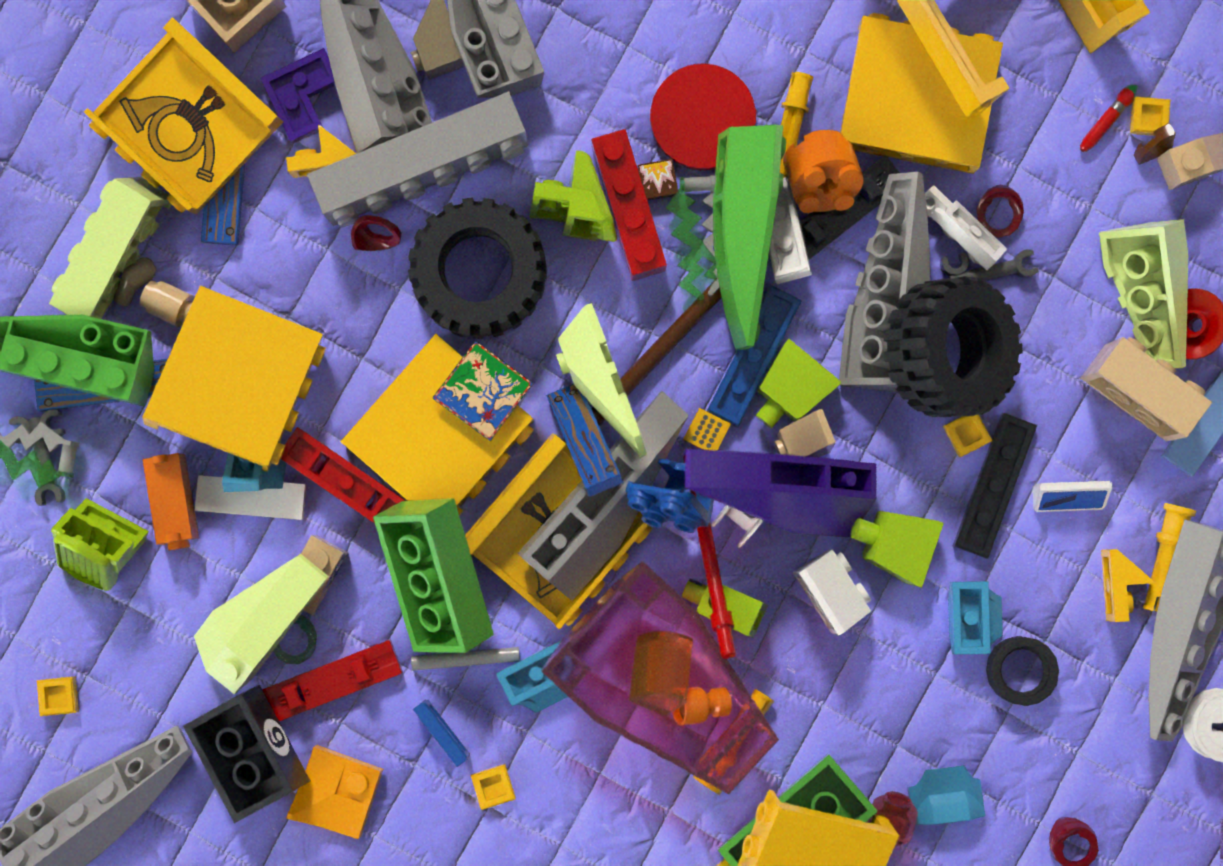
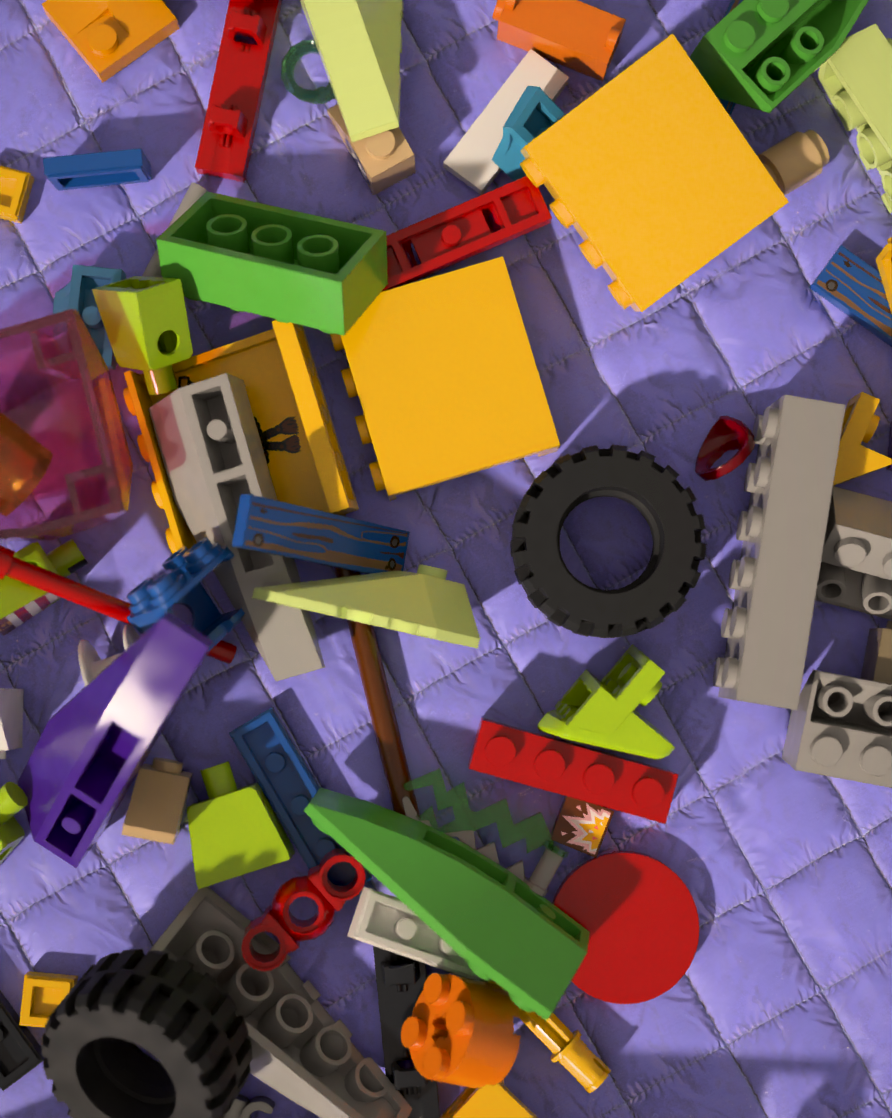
camera: 125 degrees right, 0 degrees up
dark tan arm [114,257,156,306] -> none
tile [432,340,534,442] -> none
yellow tile [683,408,731,450] -> none
none -> lime torso [92,276,193,395]
none -> red piece [241,848,366,972]

